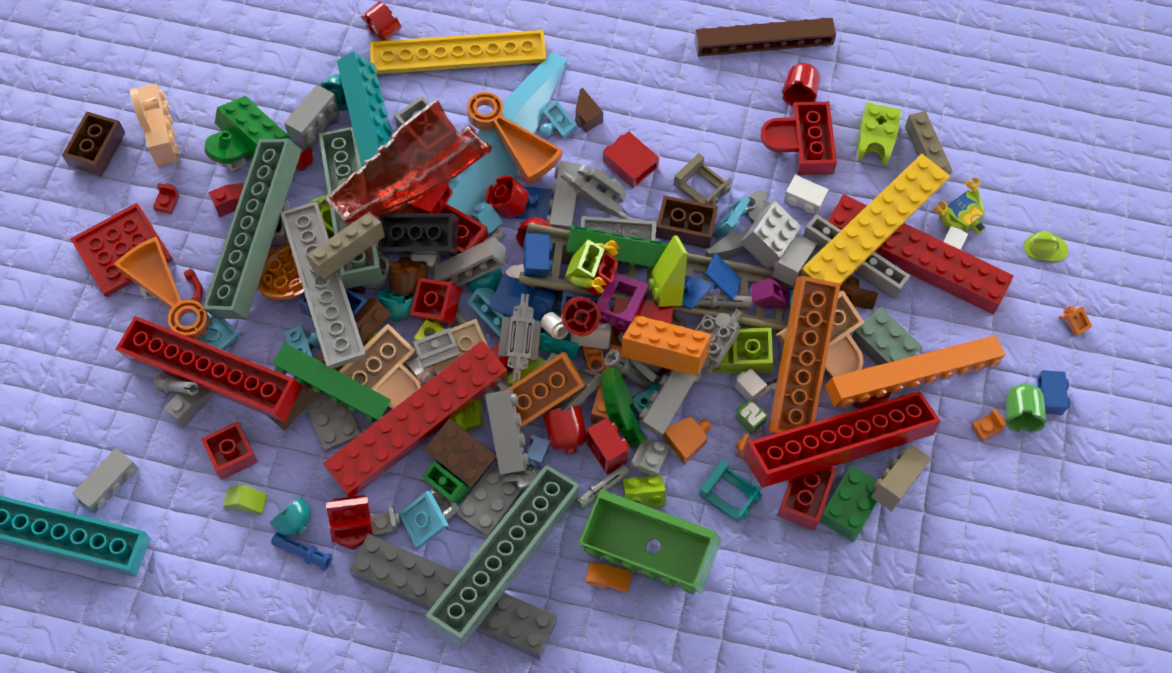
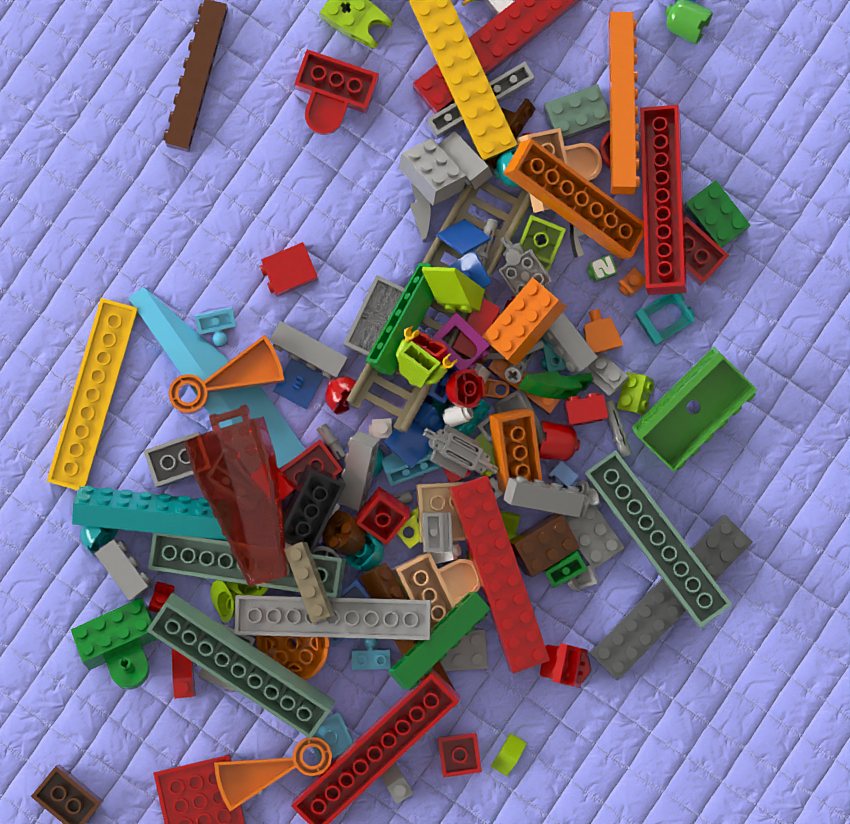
camera: 70 degrees left, 20 degrees up
light nougat brick [130,83,180,167] -> none
red bracket [153,183,179,214] -> none
light grey pin [154,374,199,395] -> none
red piece [183,269,203,304] -> none
teal cylinder [270,497,311,536] -> none
blue pin [271,533,333,571] -> none
red brick [361,1,402,41] -> none
light grey bracket [371,508,401,537] -> none
medium azure plate [398,491,449,548] -> none
medium azure brick [470,202,503,234] -> none
red brick [485,175,529,218] -> none
blue brick [523,233,553,278] -> none
light grey piece [559,165,629,219] -> none
reddish brown slope [575,88,603,132] -> none
orange slope [585,562,632,593] -> none
reddish brown brick [655,195,718,249] -> none
dark tan panel [674,153,732,205] -> none
medium azure plate [712,195,750,239] -> none
white brick [735,369,767,402] -> none
light grey plate [746,191,771,221] -> none
magenta slope [750,278,790,309] -> none
red cylinder [782,63,821,107] -> none
white brick [784,175,829,215] -> none
dark tan brick [871,444,931,512] -> none
orange bracket [971,409,1006,442] -> none

